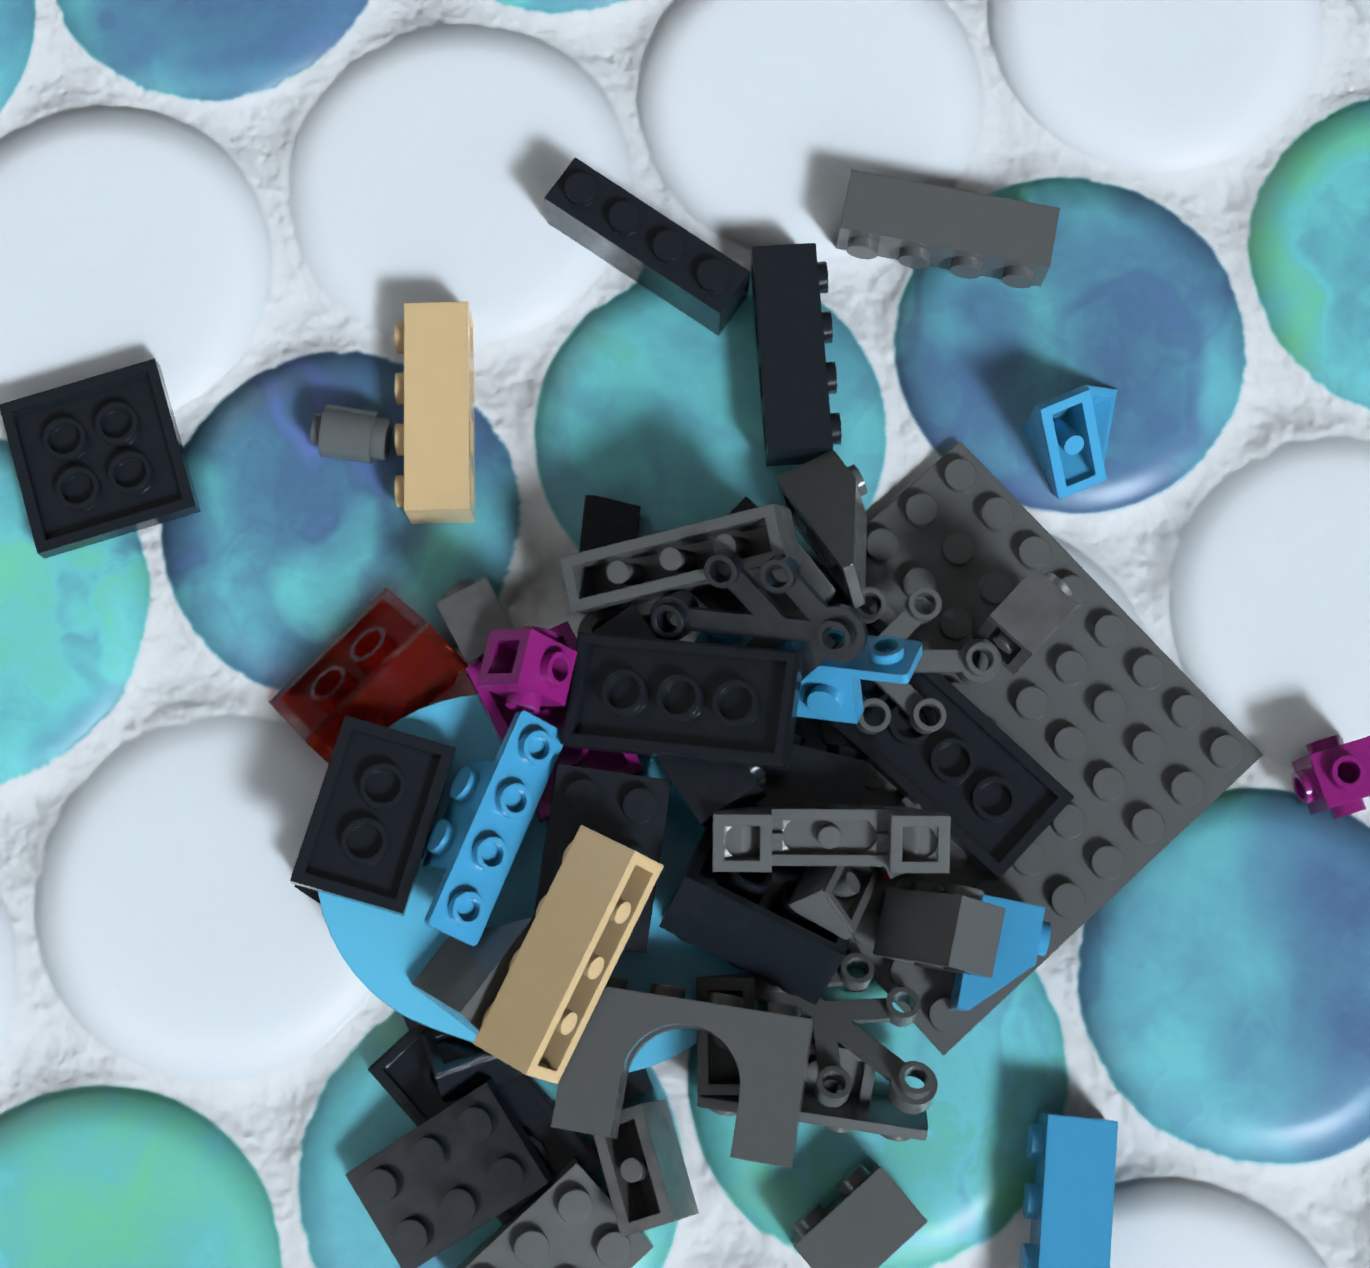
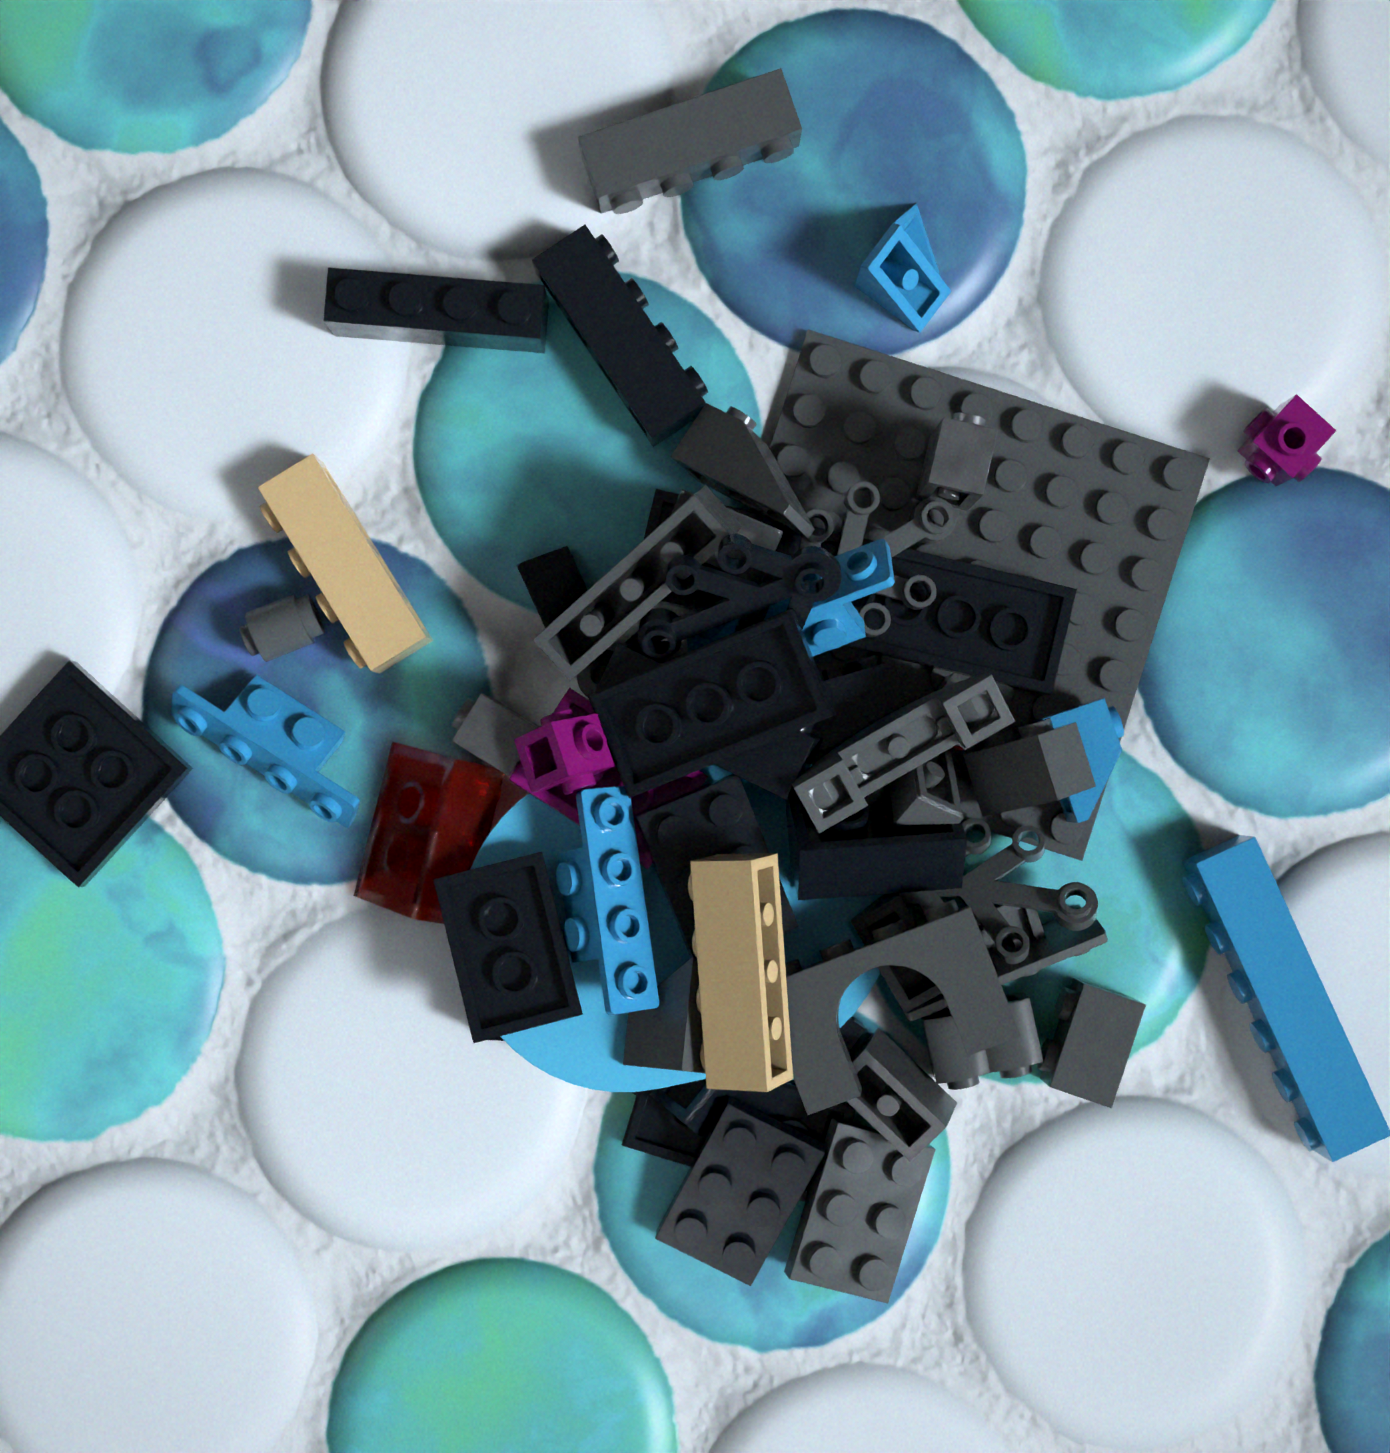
camera: 30 degrees left, 10 degrees up
none -> dark azure bracket [171,675,360,828]
none -> dark grey brick [921,992,1043,1090]

